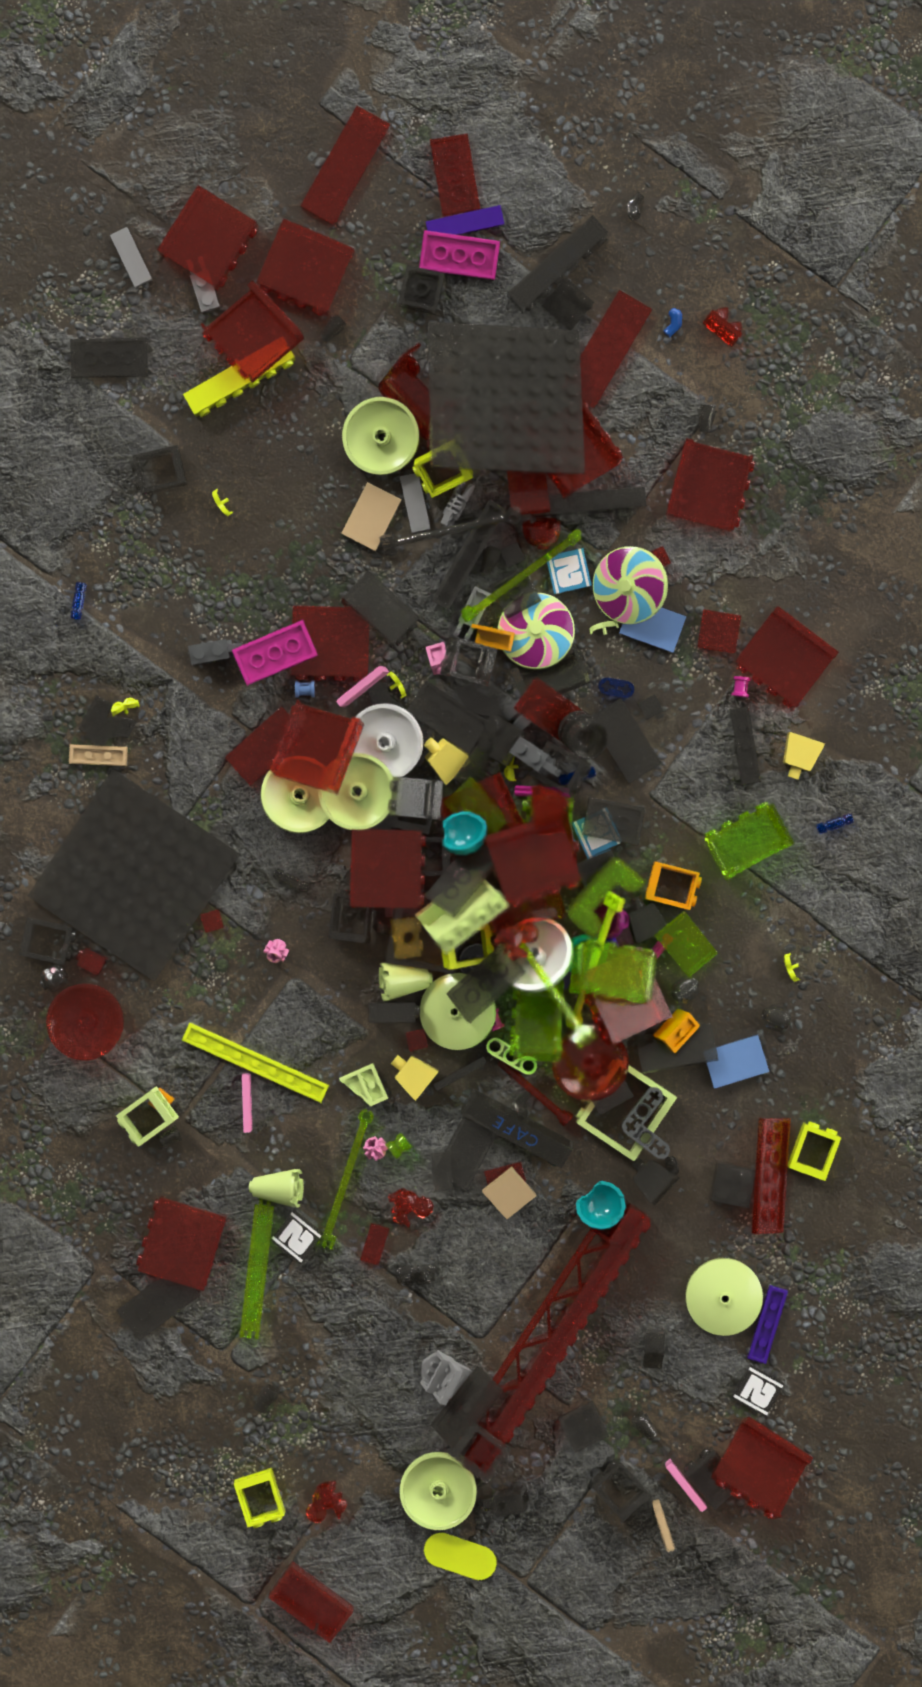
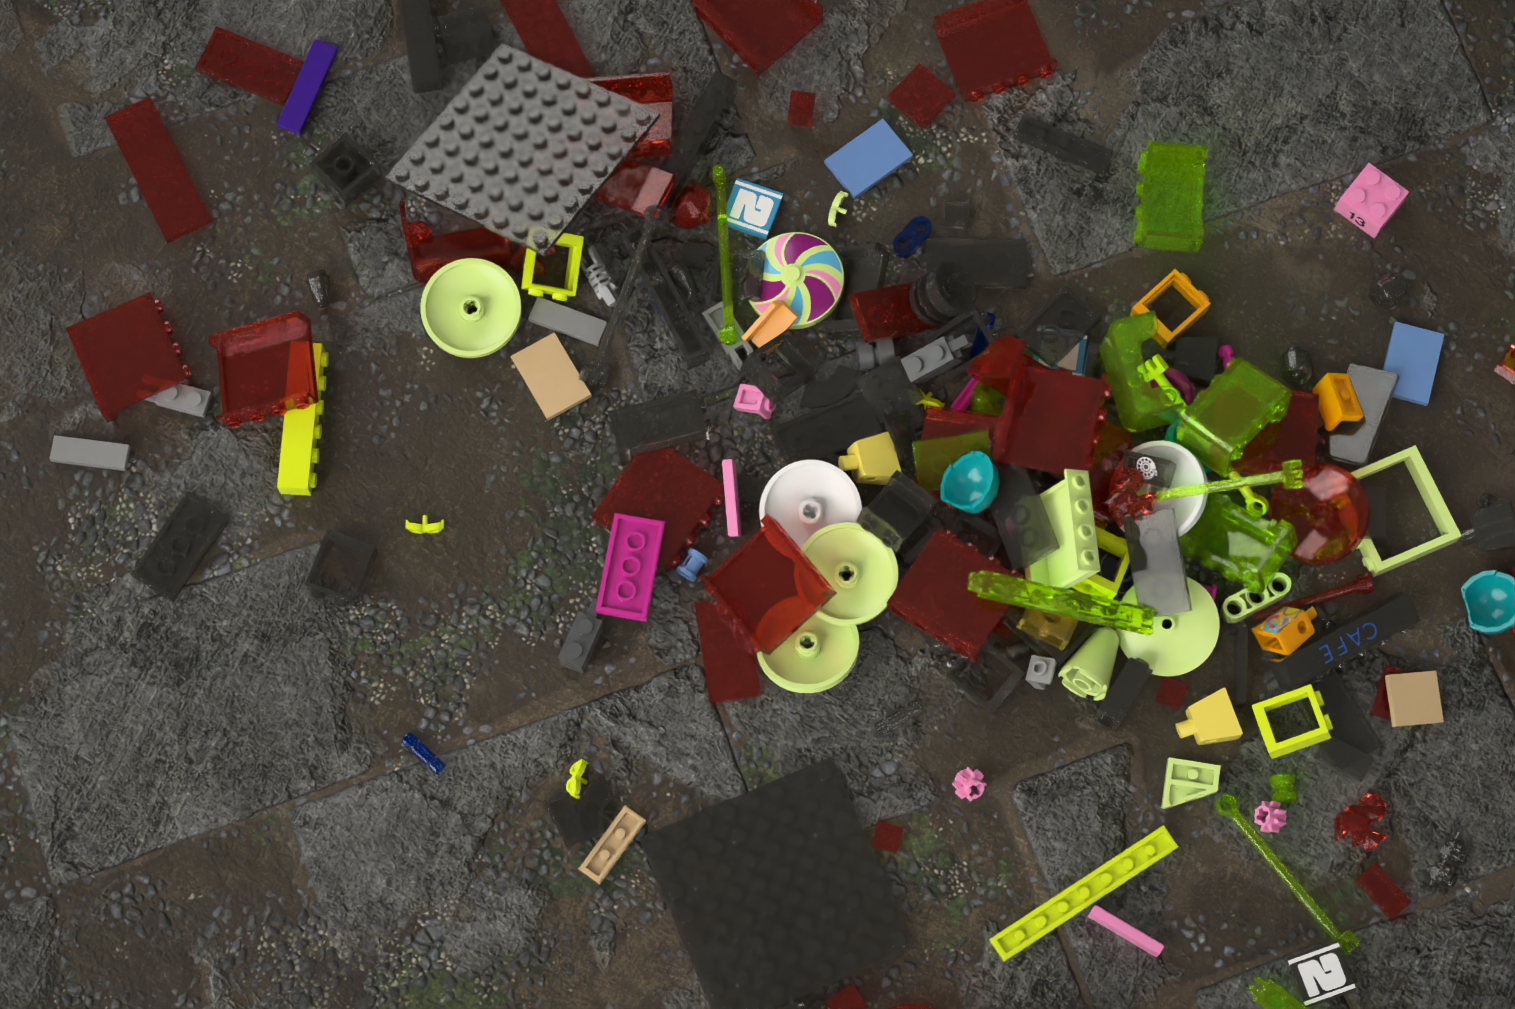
camera: 50 degrees left, 15 degrees down
yellowish green cone [249,1169,304,1208] -> none
clear red panel [256,218,355,316] -> none
neon yellow piece [387,672,406,699] -> none
dark pink tile [419,230,500,280] -> none
dish [593,547,668,624] -> none
dark grey beam [622,1087,670,1159] -> none
clear neon green tile [654,911,718,977] -> none
dark pink bush [731,676,750,697] -> none
light yellow torso [783,732,825,780] -> none
neon yellow piece [784,953,800,982] -> none
clear blue axle [816,813,854,834] -> none
none -> clear neon green hinge [967,570,1154,635]
none -> light grey bracket [1025,655,1057,690]
none -> clear smoke slope [1122,450,1177,489]
none -> light orange torso [1251,604,1317,656]
none -> neon yellow window [1251,684,1333,759]
none -> bright pink brick [1334,163,1409,238]

